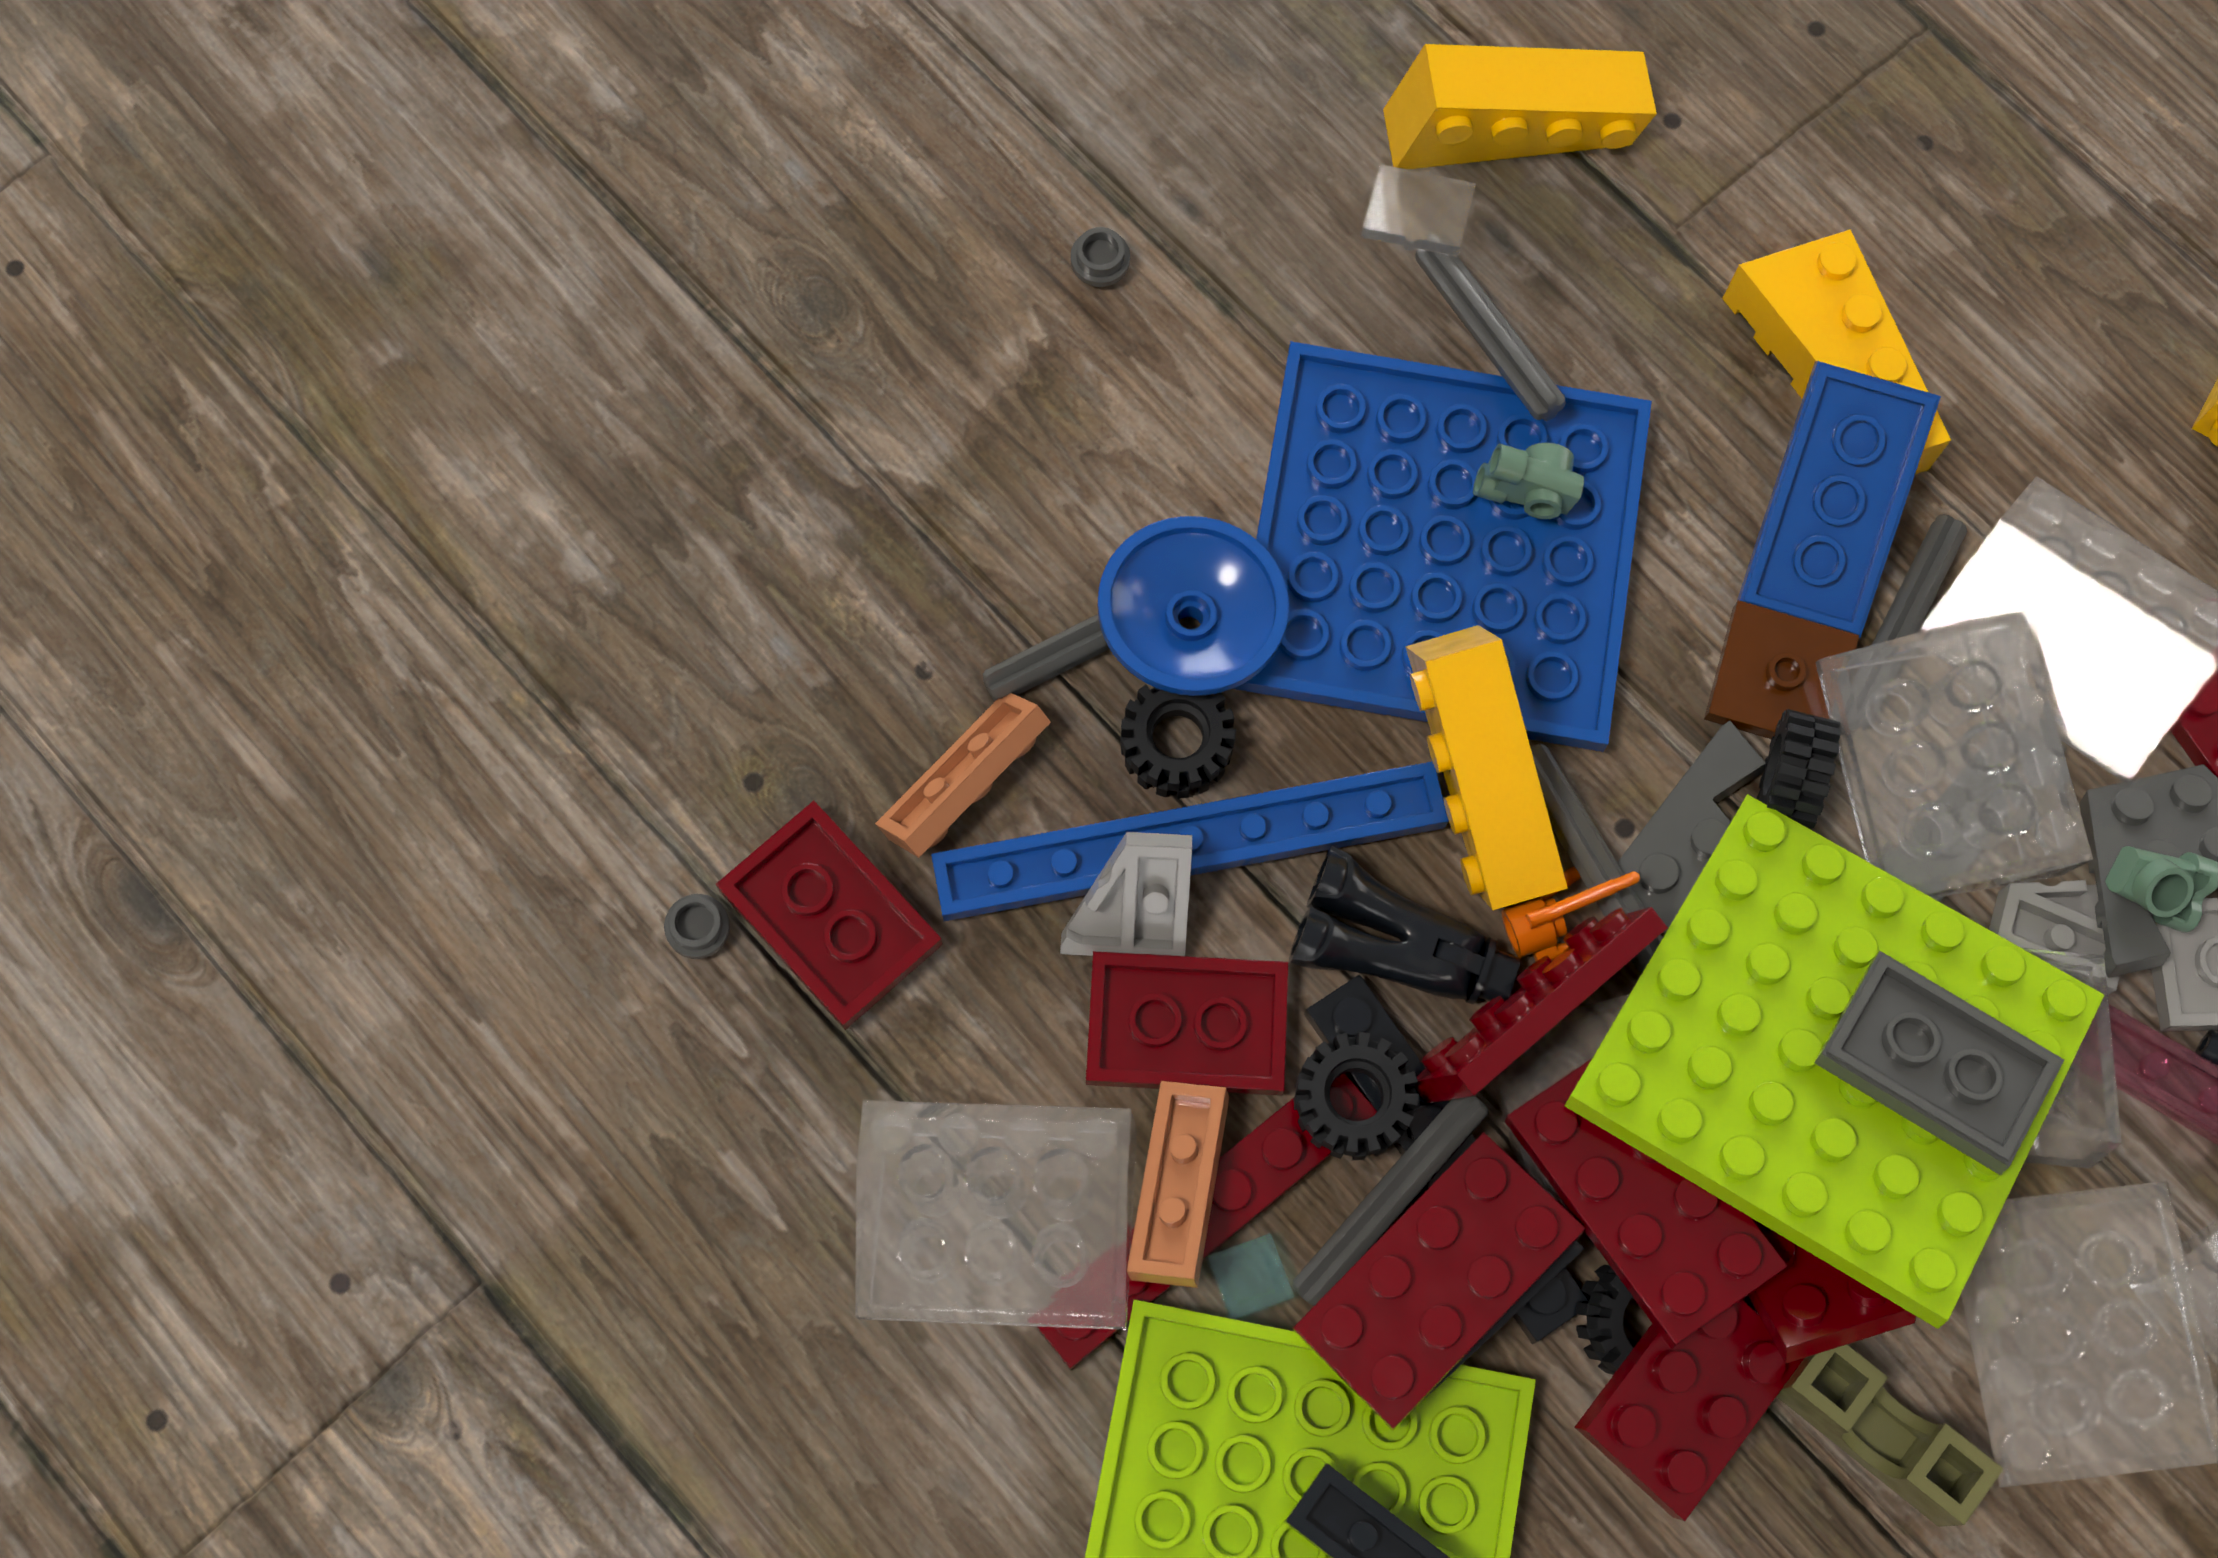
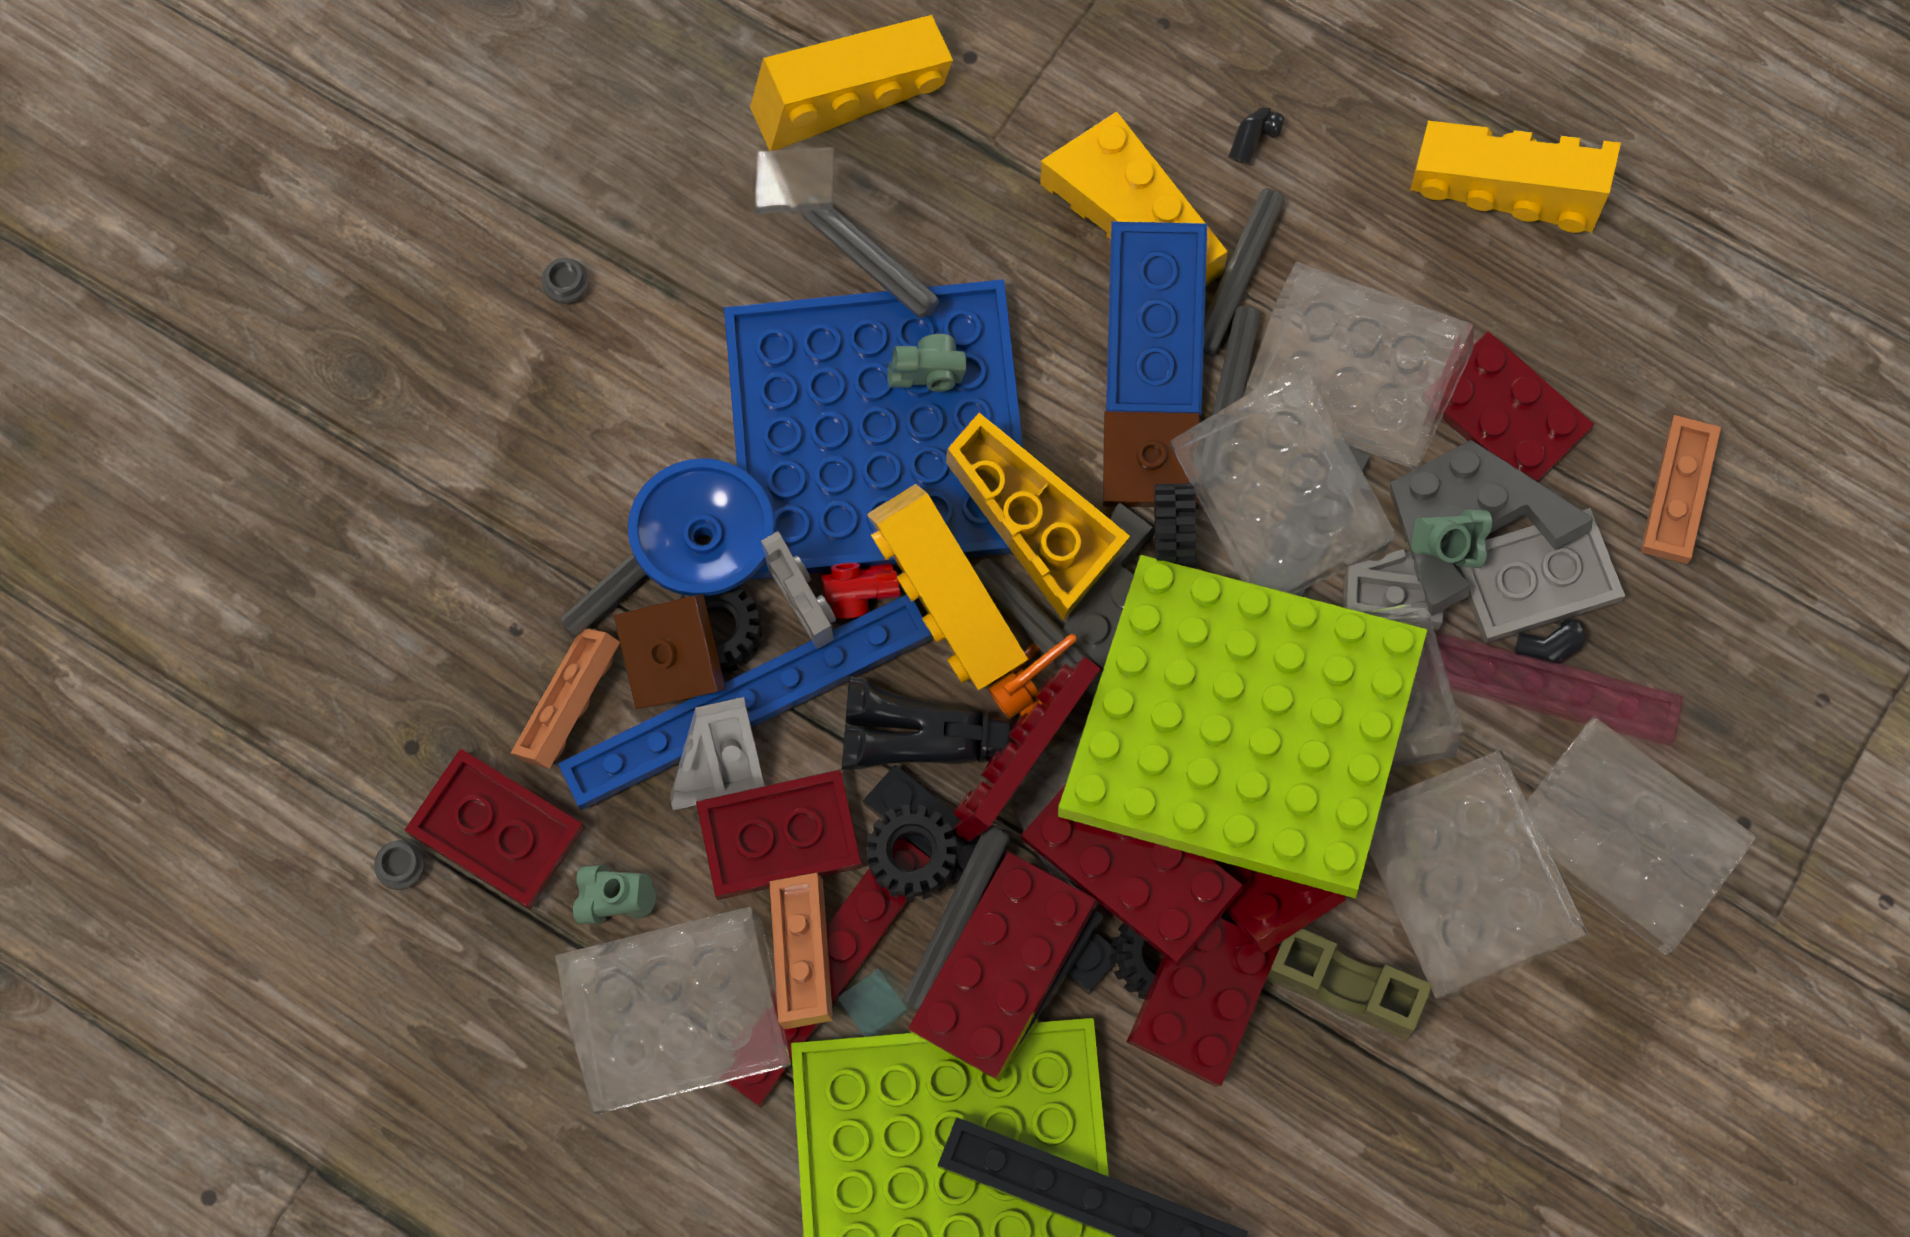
camera: 10 degrees left, 0 degrees up
dark grey tile [1814,951,2064,1175] -> none
none -> sand green plate [573,865,656,924]
none -> reddish brown plate [614,594,726,710]
none -> light grey wing [761,531,836,649]
none -> red plate [821,562,900,618]
none -> yellow wedge [946,413,1130,621]
none -> dark grey axle [1203,188,1284,355]
none -> black arm [1228,107,1284,165]

